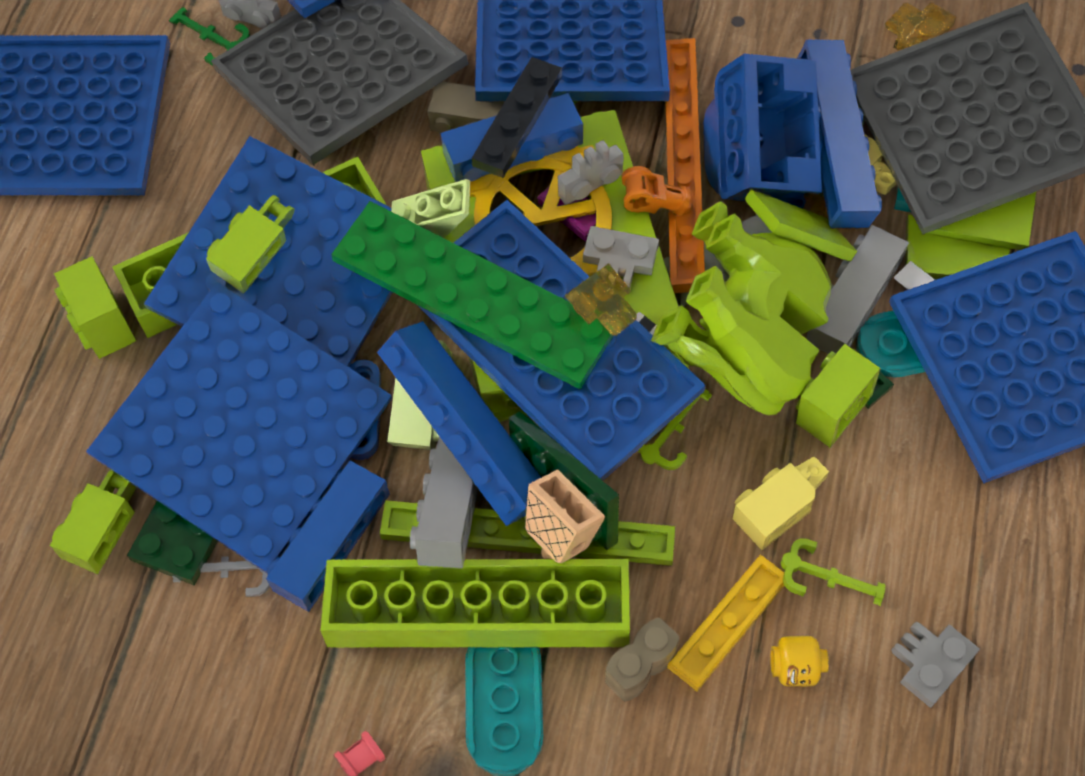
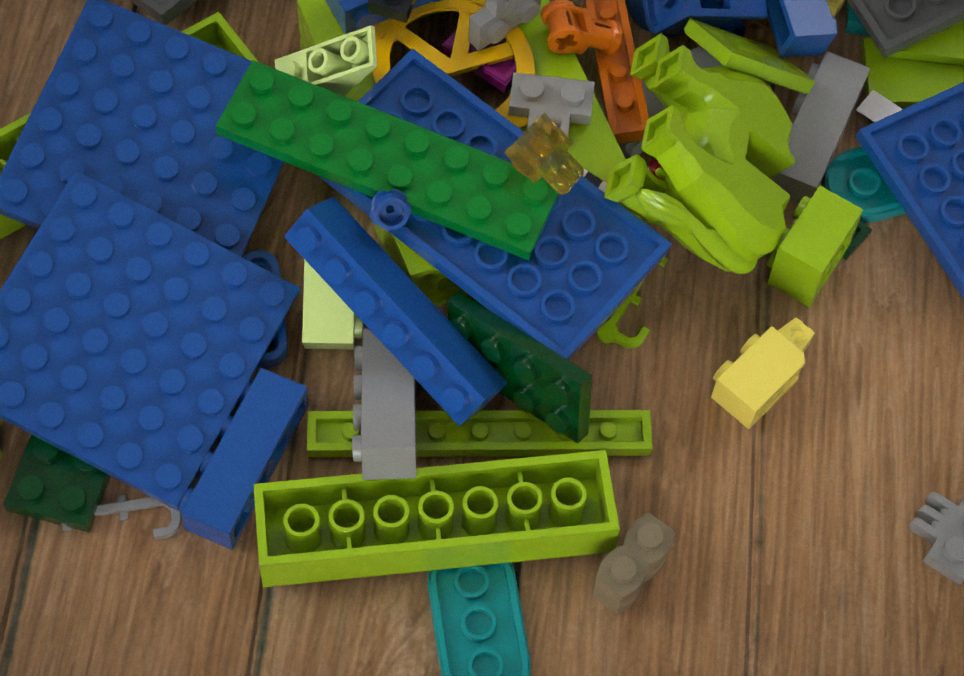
camera: 15 degrees left, 0 degrees up
lime brick [206,195,295,293] -> none
light nougat torso [525,470,605,563] -> none
yellow tile [667,554,784,692] -> none
yellow head [770,636,829,687] -> none
lime piece [781,538,886,606] -> none
none -> blue plate [369,189,411,230]

